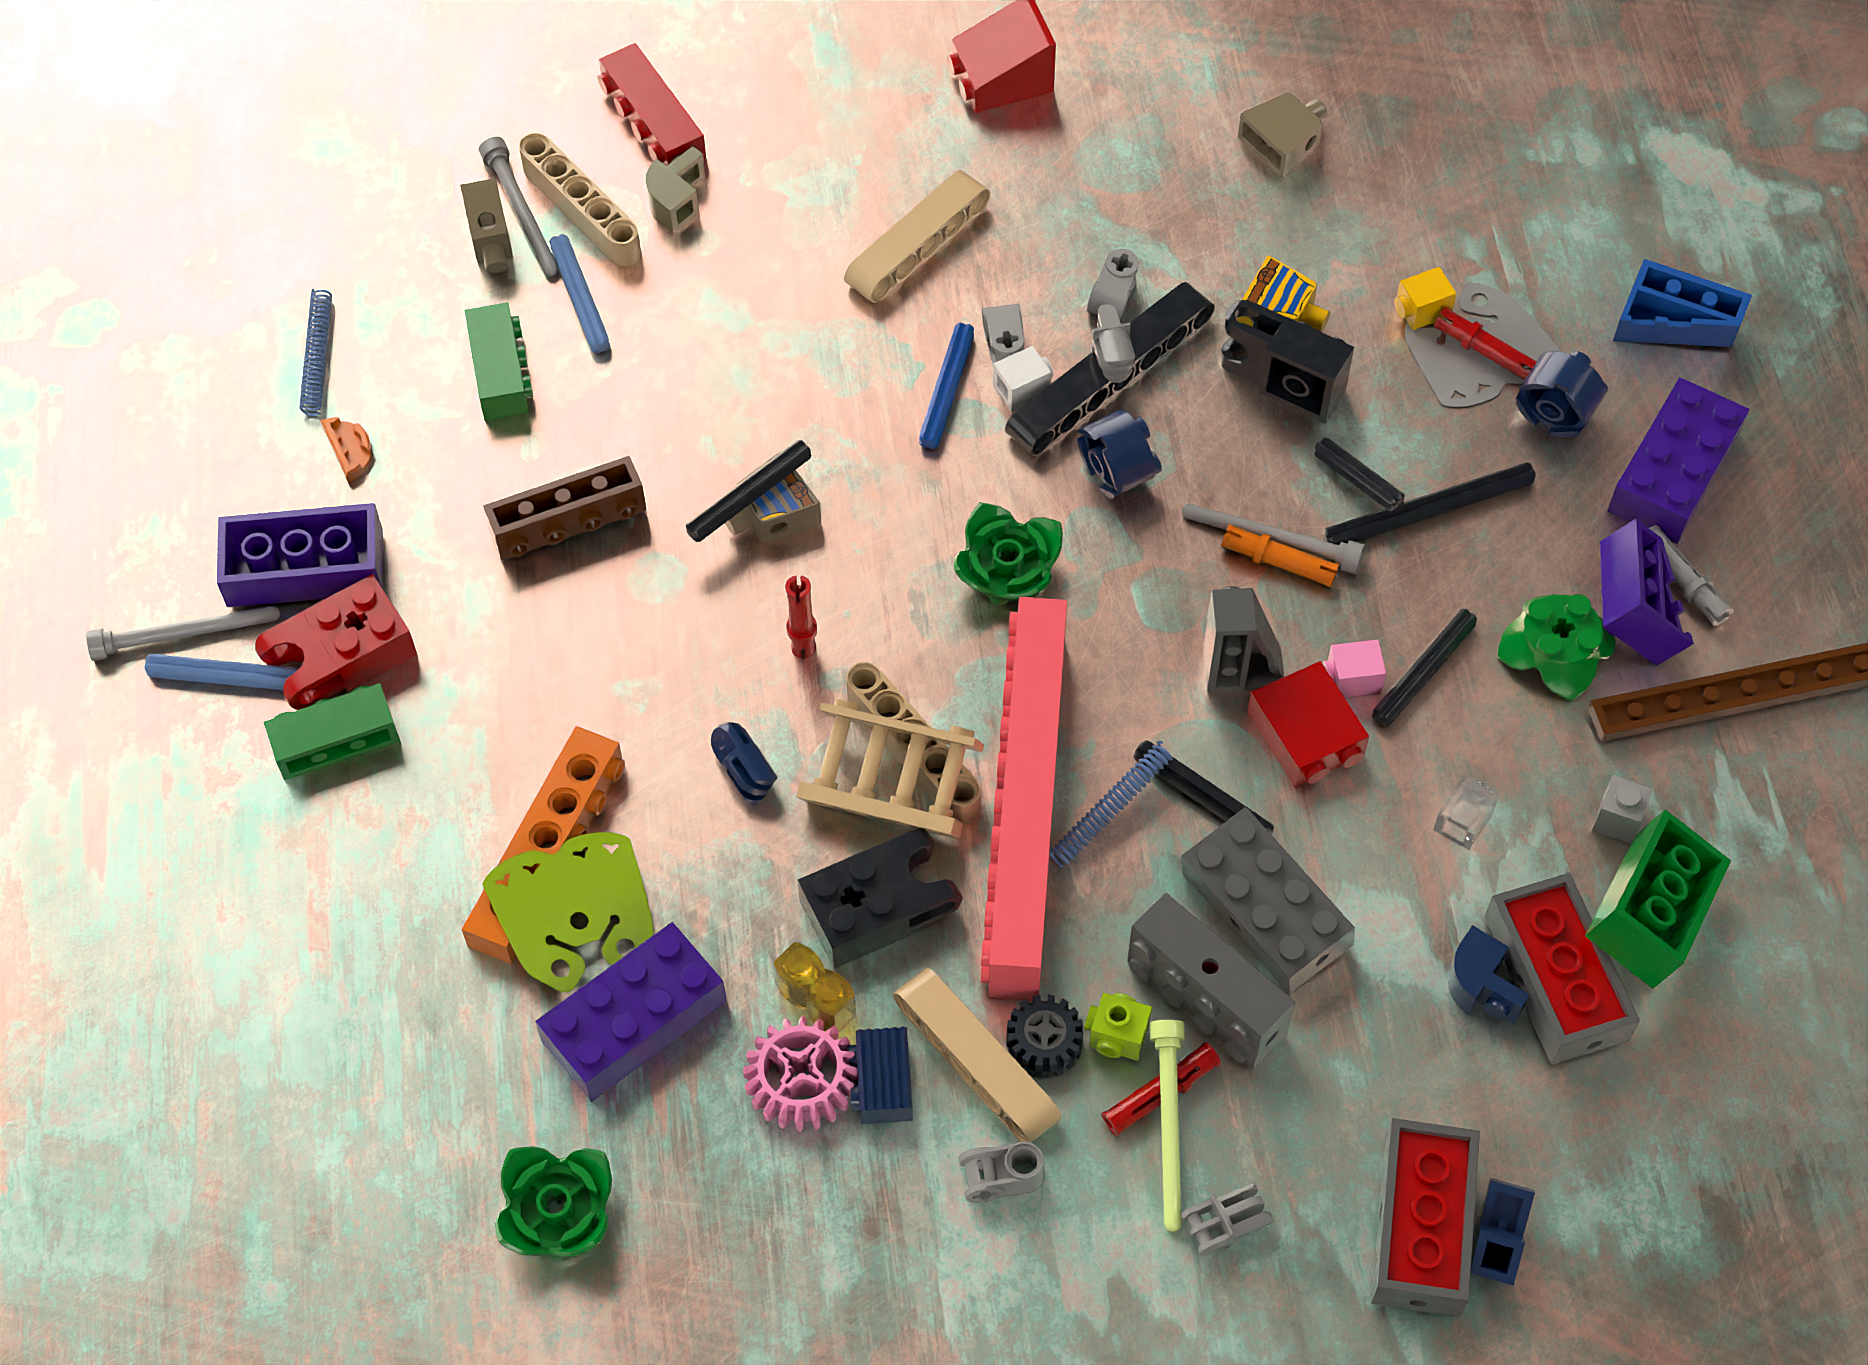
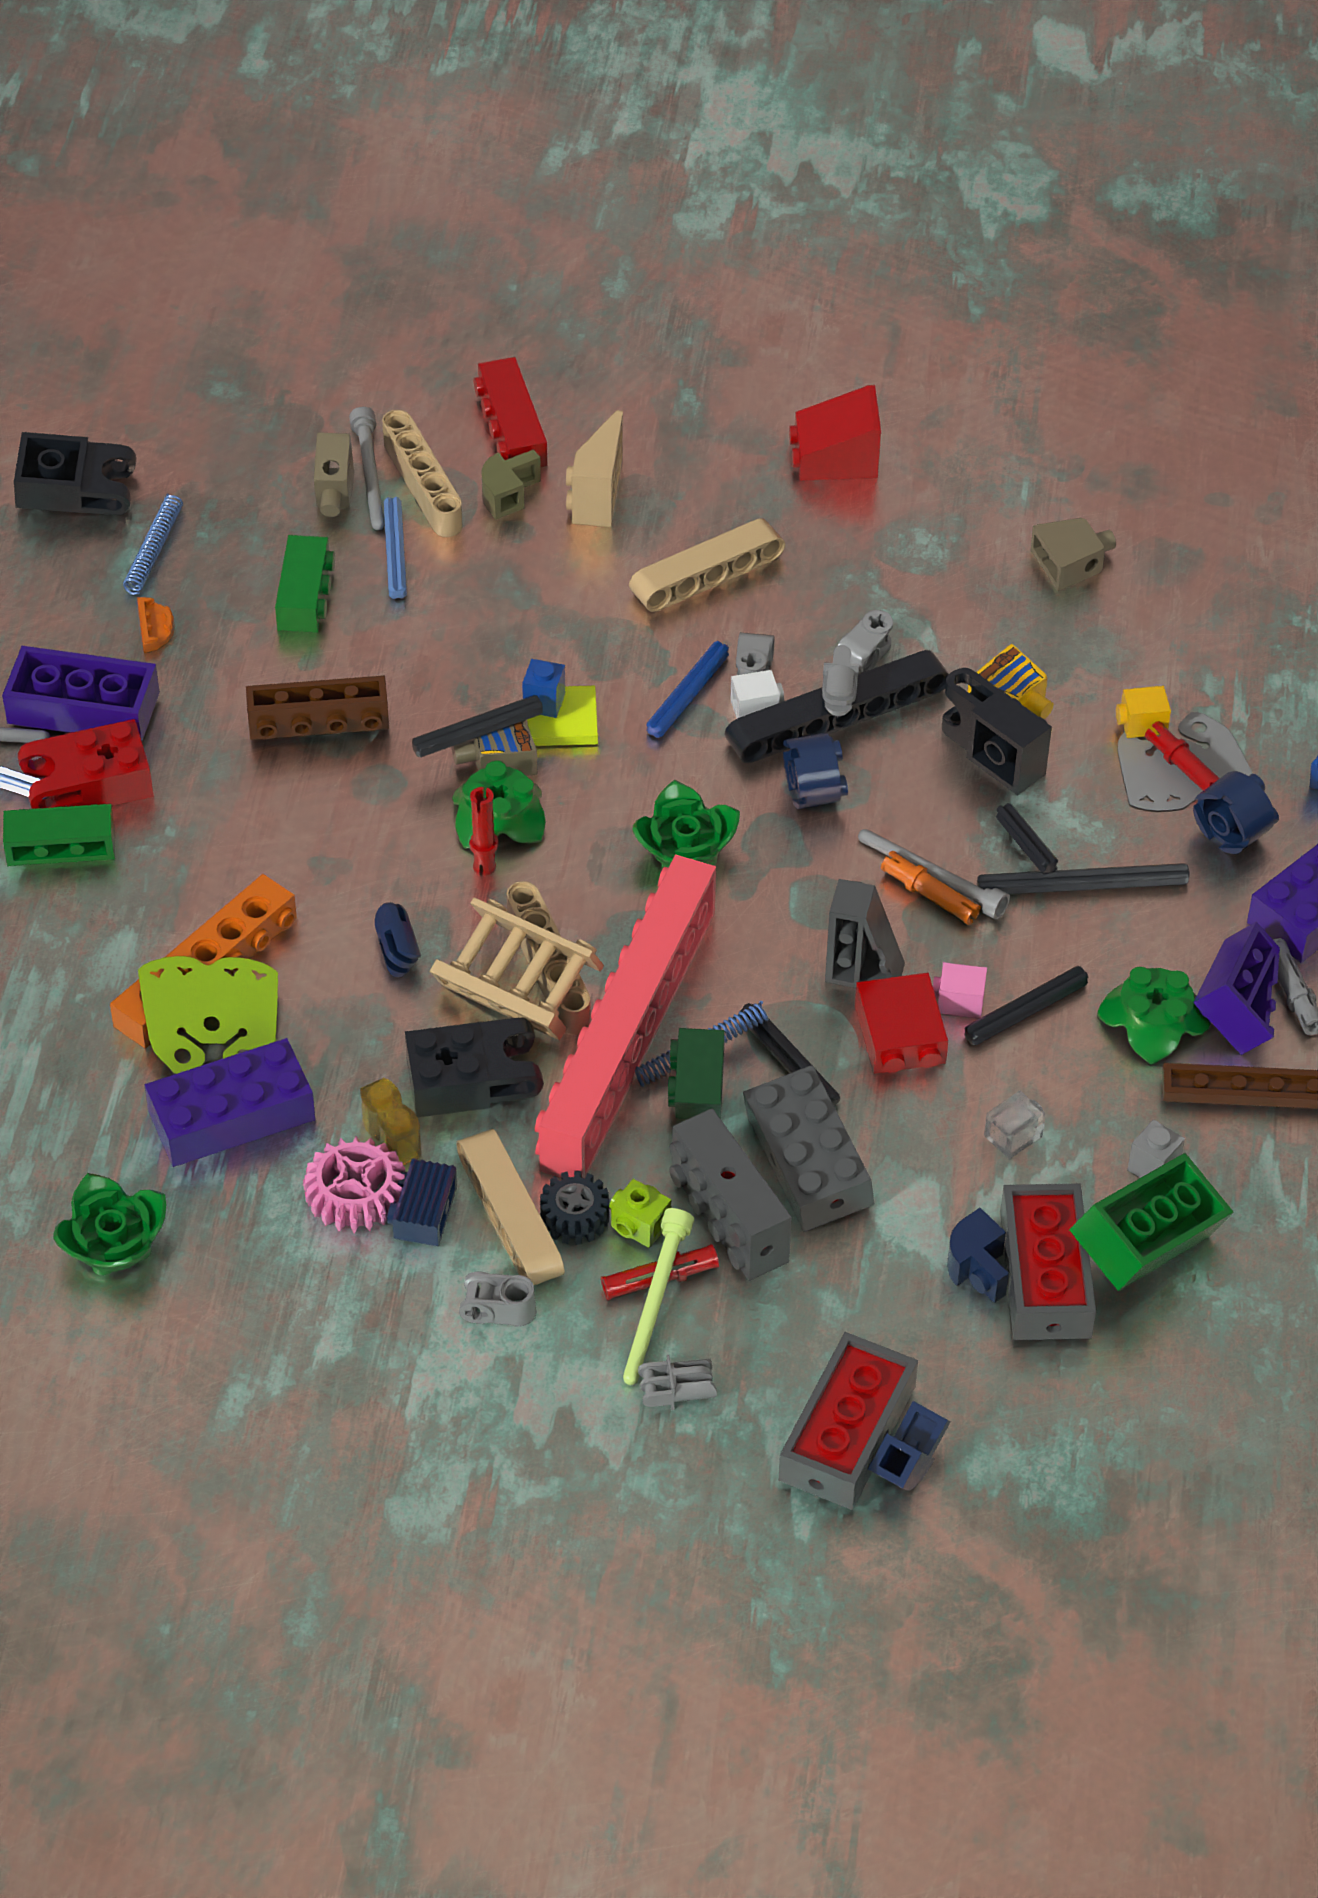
camera: 15 degrees right, 10 degrees down
none -> black brick [14,432,137,515]
none -> green brick [452,761,546,849]
none -> blue brick [522,659,565,718]
none -> neon yellow tile [527,685,598,746]
none -> tan slope [566,410,623,527]
none -> dark green brick [668,1028,725,1119]

